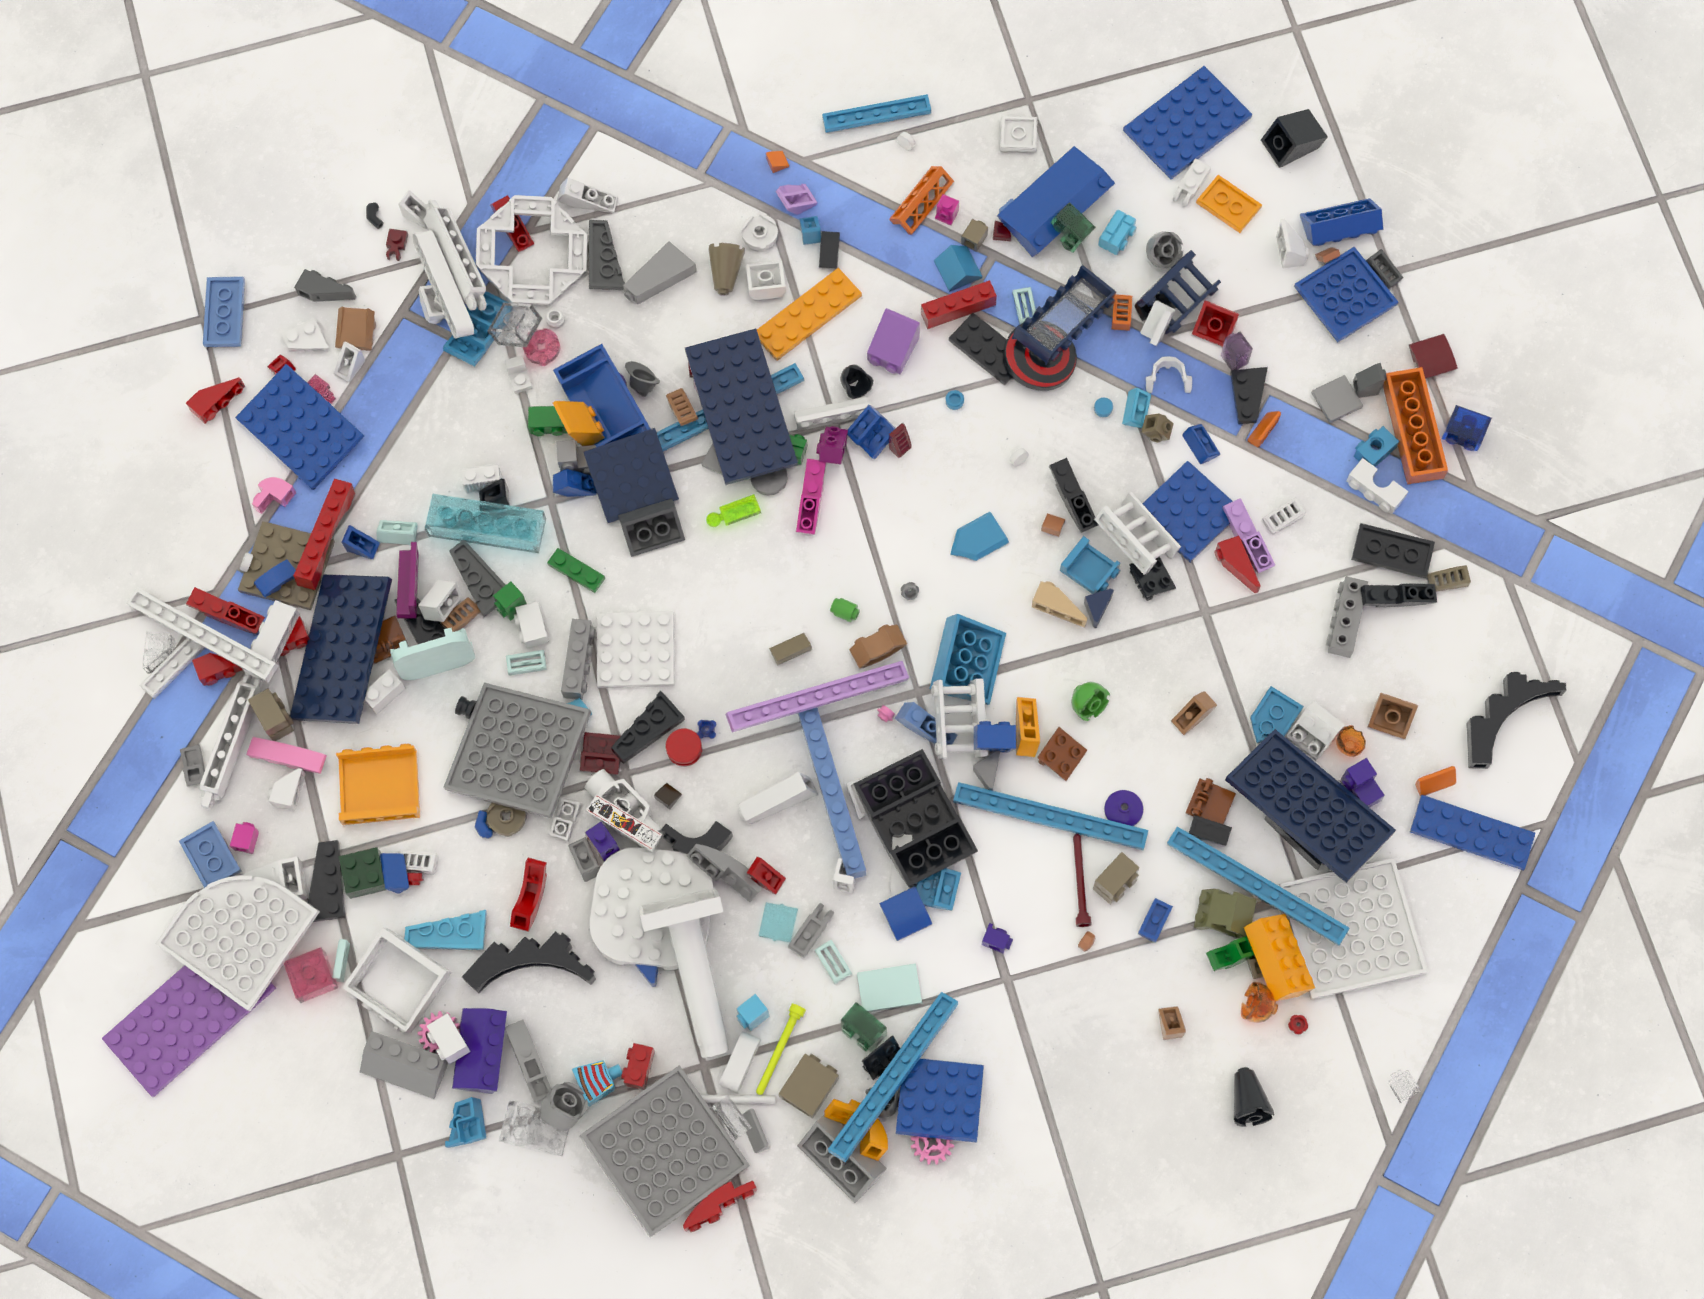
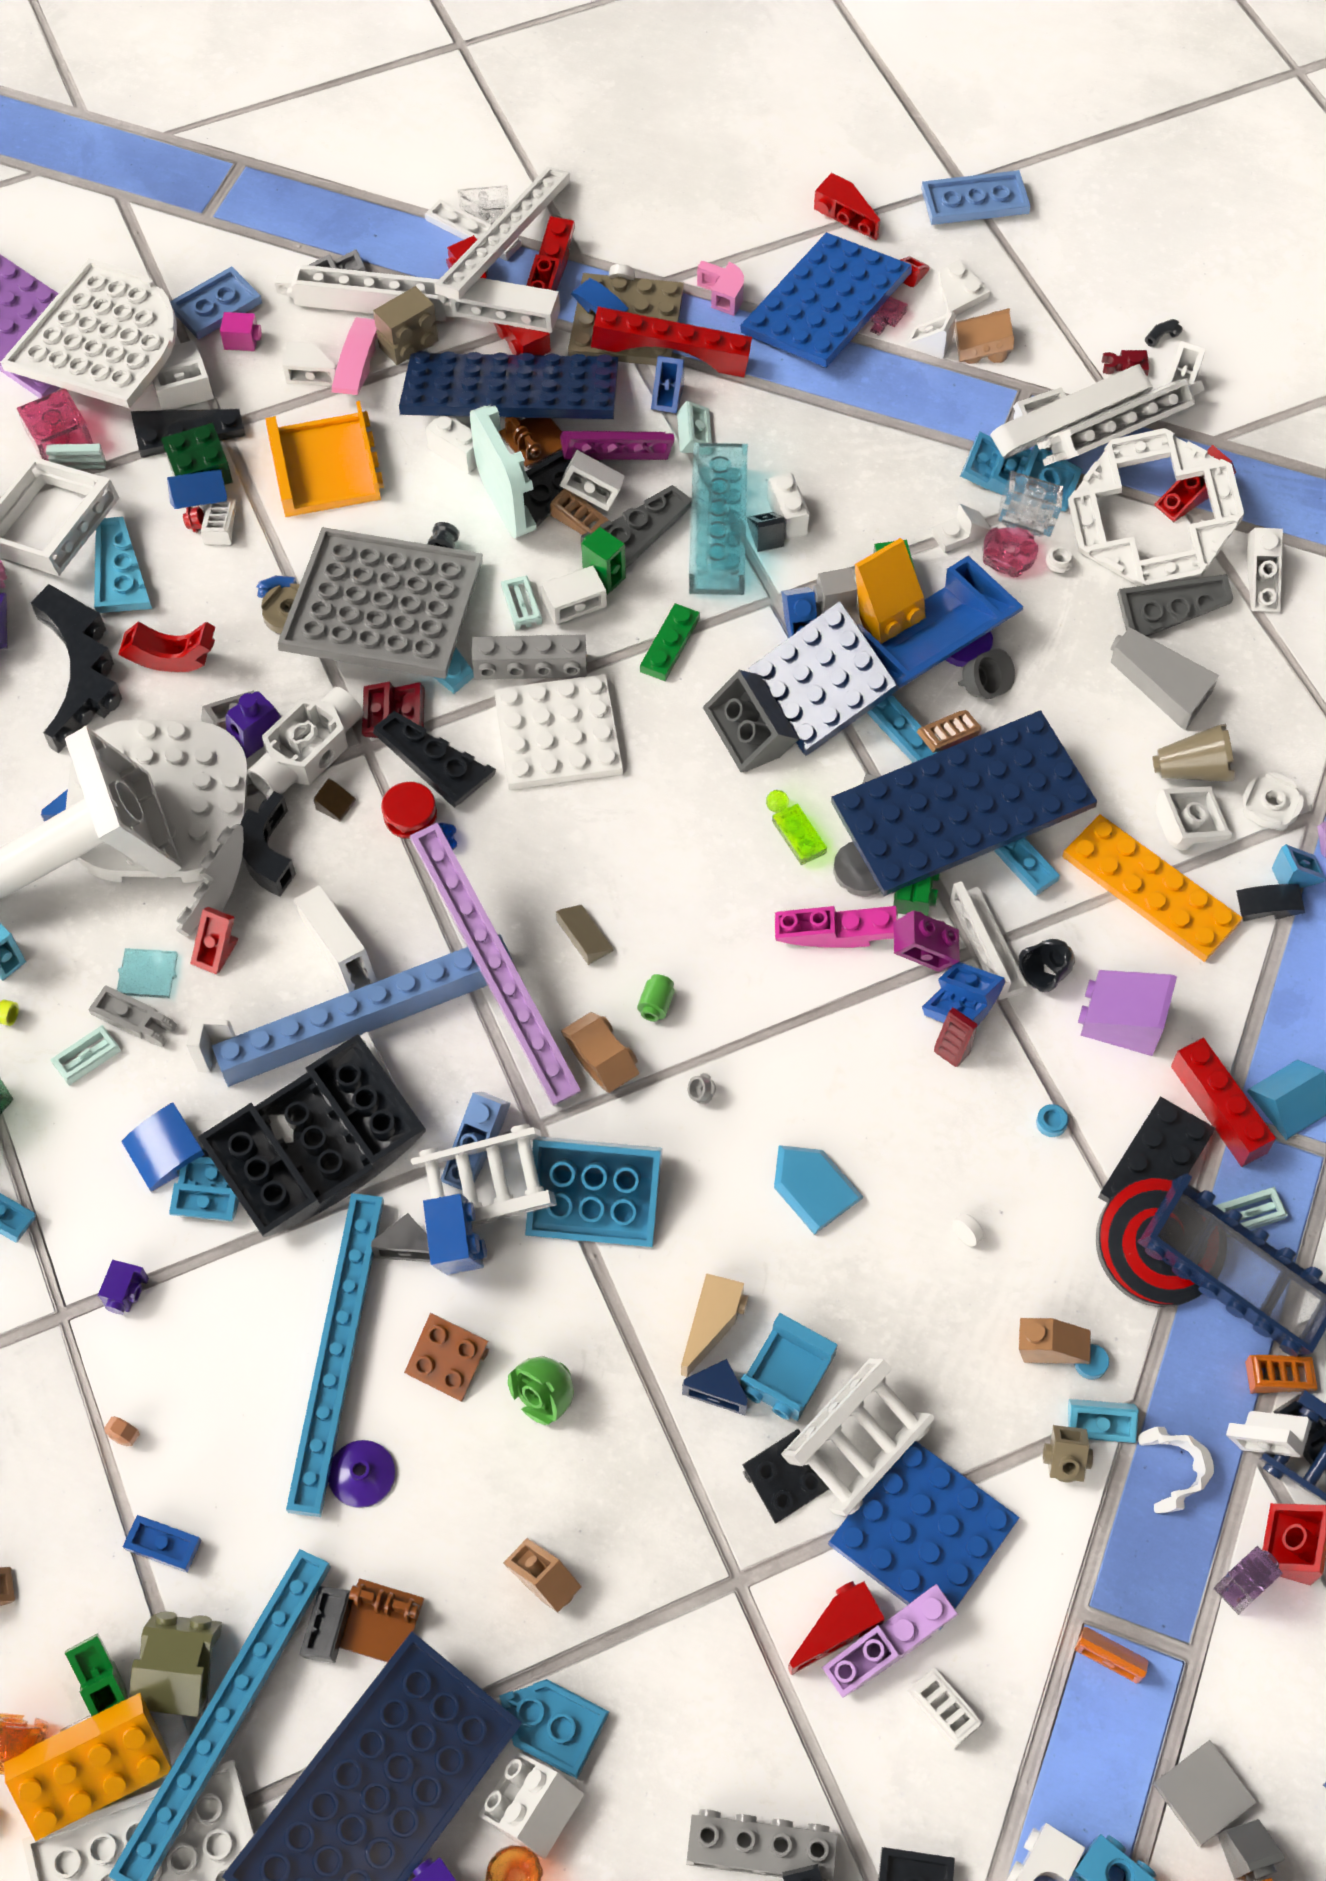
camera: 80 degrees right, 10 degrees down
dark grey slope [294,269,356,302] -> none
white slope [549,798,582,841] -> none
tile [586,794,663,852] -> none
light aqua tile [857,963,922,1013] -> none
bright pink plate [877,705,895,722] -> none
light orange slope [1015,697,1040,757] -> none
nougat slope [1041,513,1065,537] -> none
black slope [1049,458,1099,533] -> none
dark red piece [1073,834,1092,927] -> none
dark tan piece [1093,852,1140,905] -> none
blue slope [1182,424,1220,464] -> none
black wing [1230,367,1268,424] -> none
none -> medium nougat slope [1019,1318,1091,1364]

